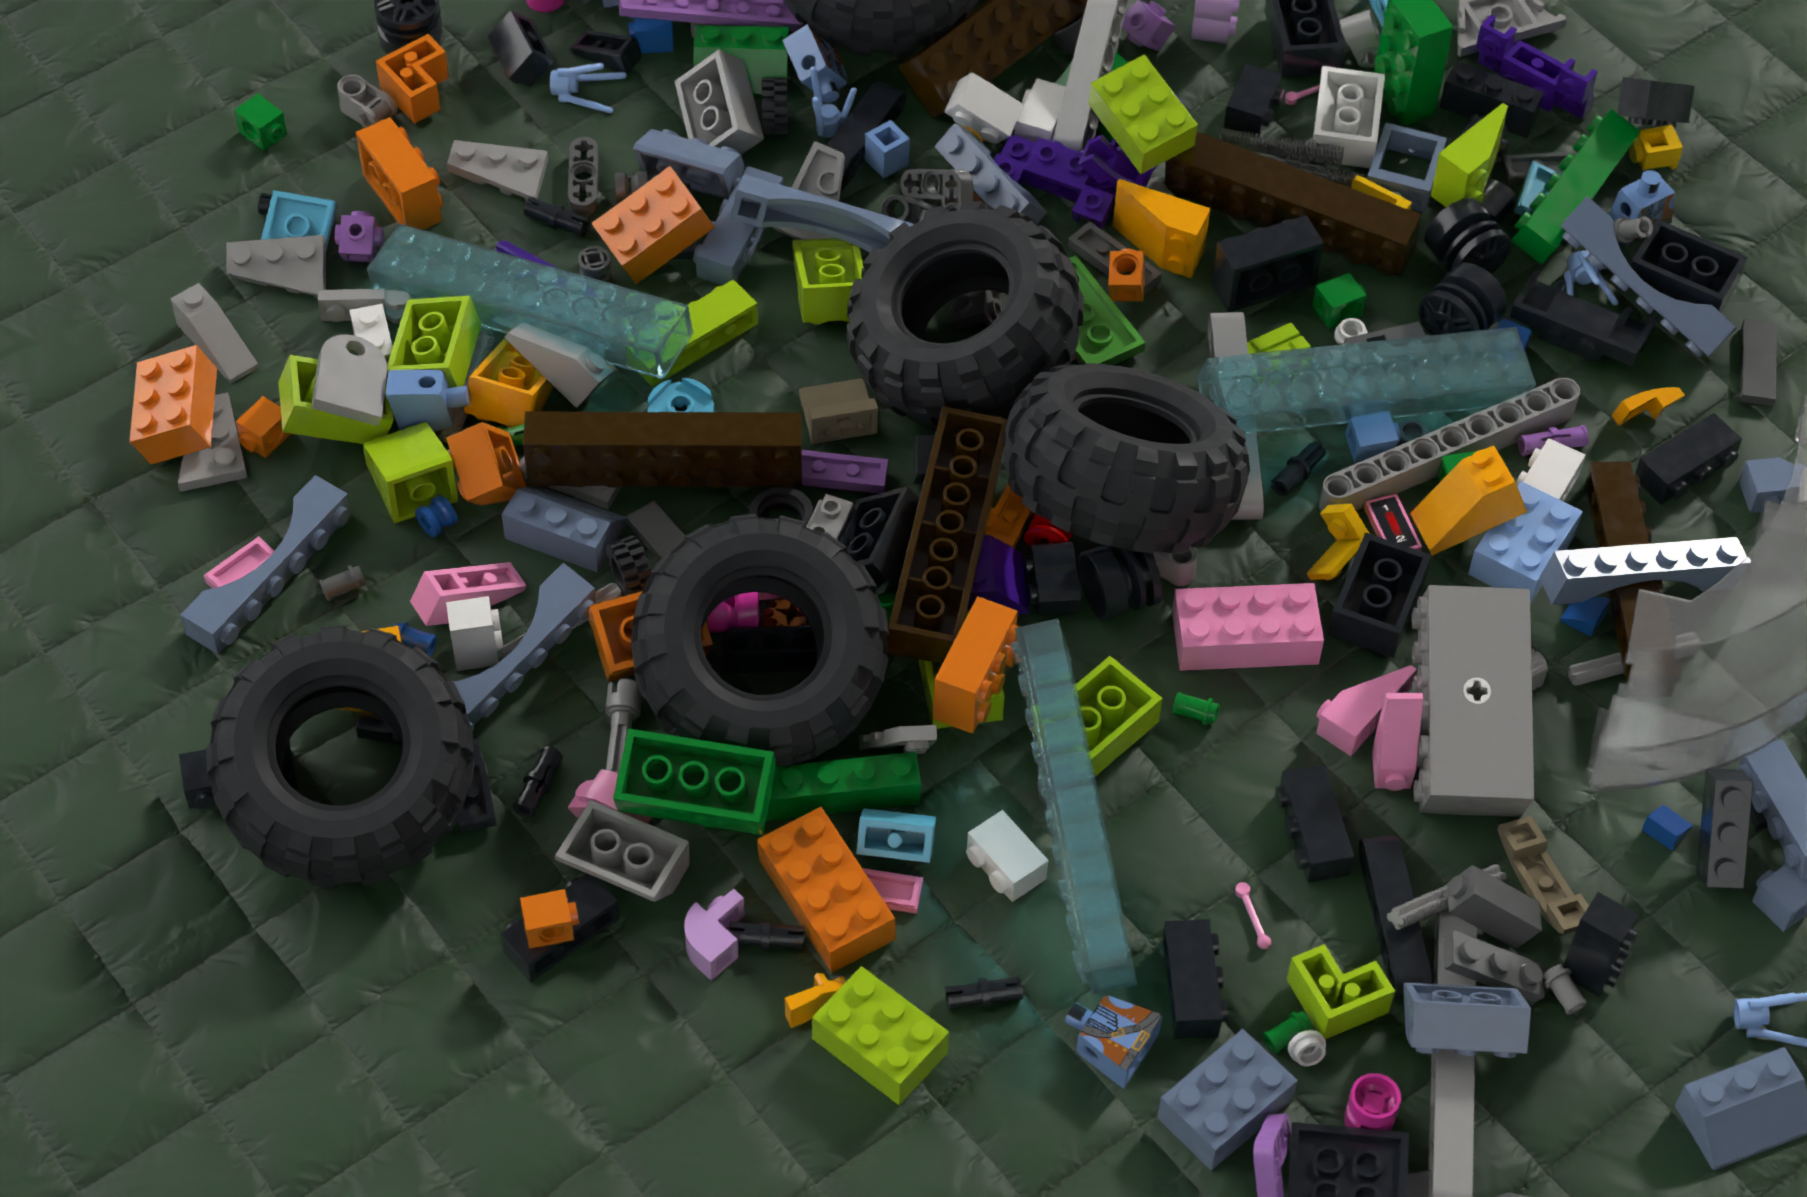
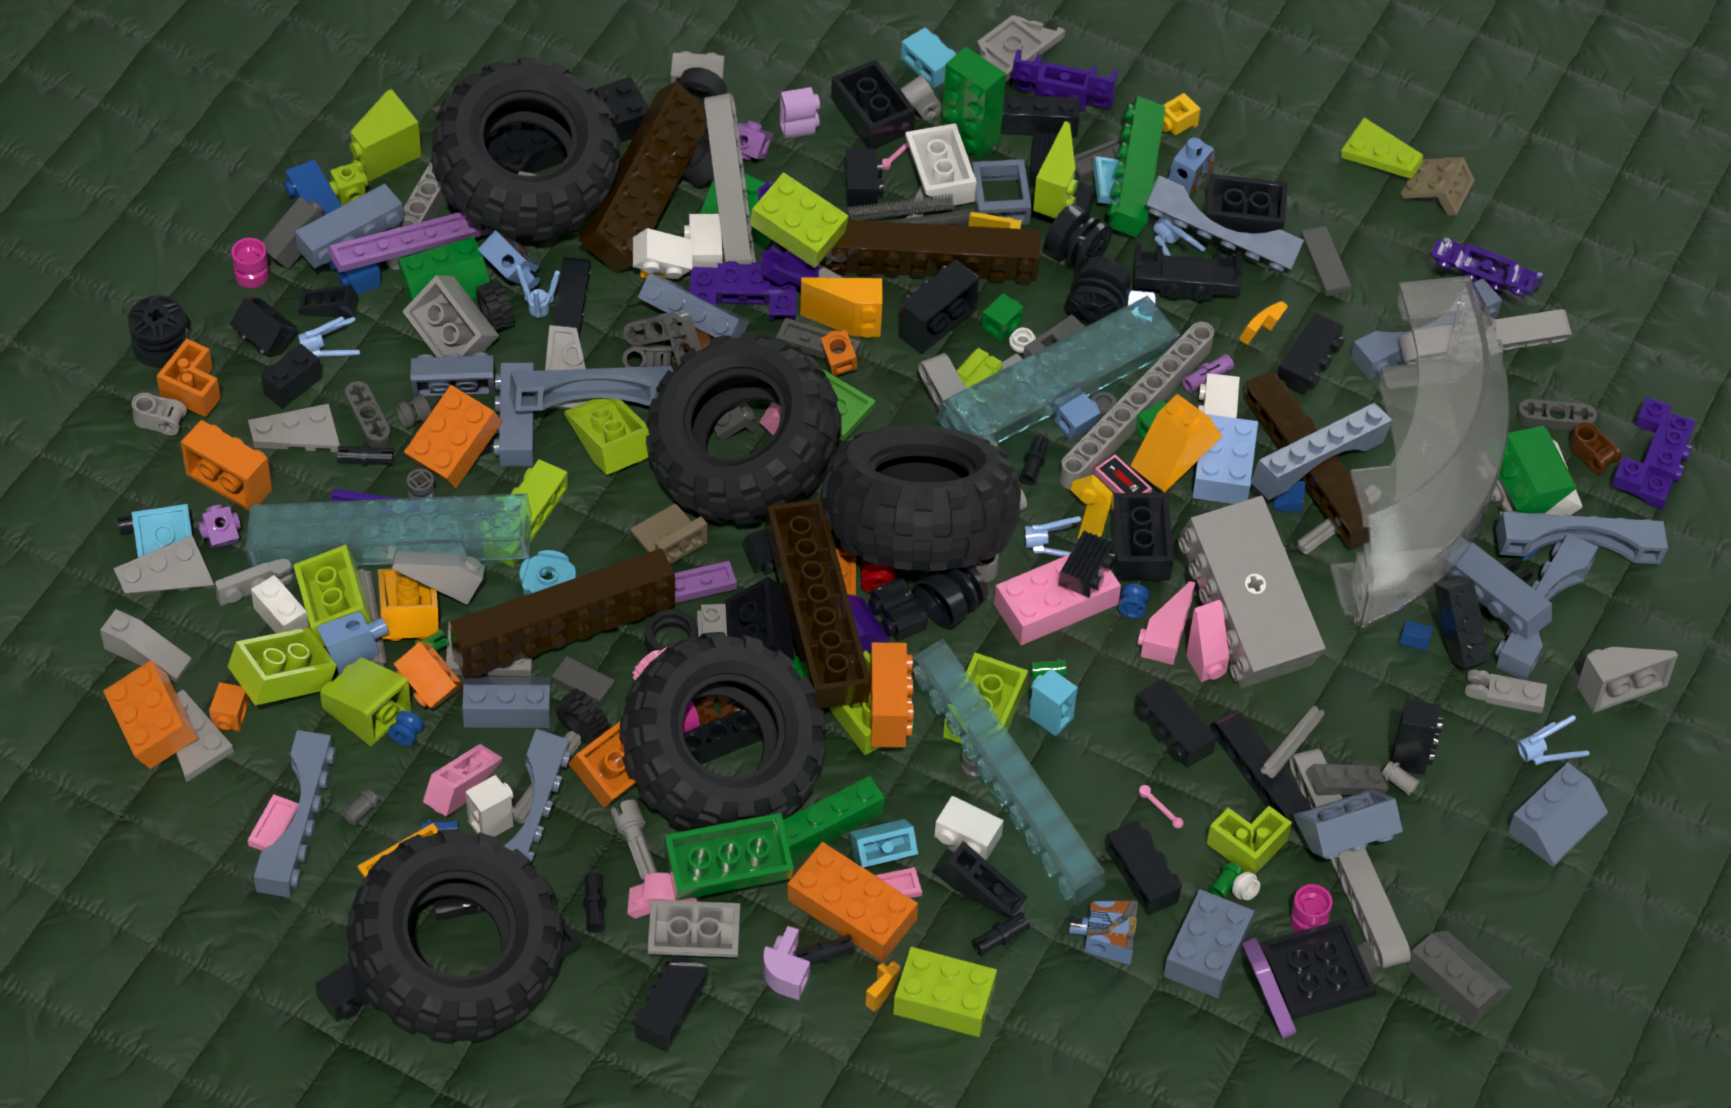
camera: 25 degrees left, 0 degrees up
green brick [234,94,287,151] -> none
light grey tile [312,335,387,426] -> none
orange brick [520,889,579,949] -> none
light grey wing [859,725,937,754] -> none
medium blue brick [865,120,910,179] -> none
dark grey brick [1447,865,1542,949] -> none
dark tan slope [1497,816,1589,935] -> none
light grey pin [1614,216,1653,244] -> none
black brick [1617,77,1695,128] -> none
none -> black brick [261,344,322,409]
none -> black slope [933,840,1027,919]
none -> light blue plant [1025,516,1081,557]
none -> medium azure brick [1029,669,1078,736]
none -> black brick [1059,531,1116,597]
none -> blue wheel [1118,584,1150,618]
none -> light grey hinge [1465,669,1547,713]

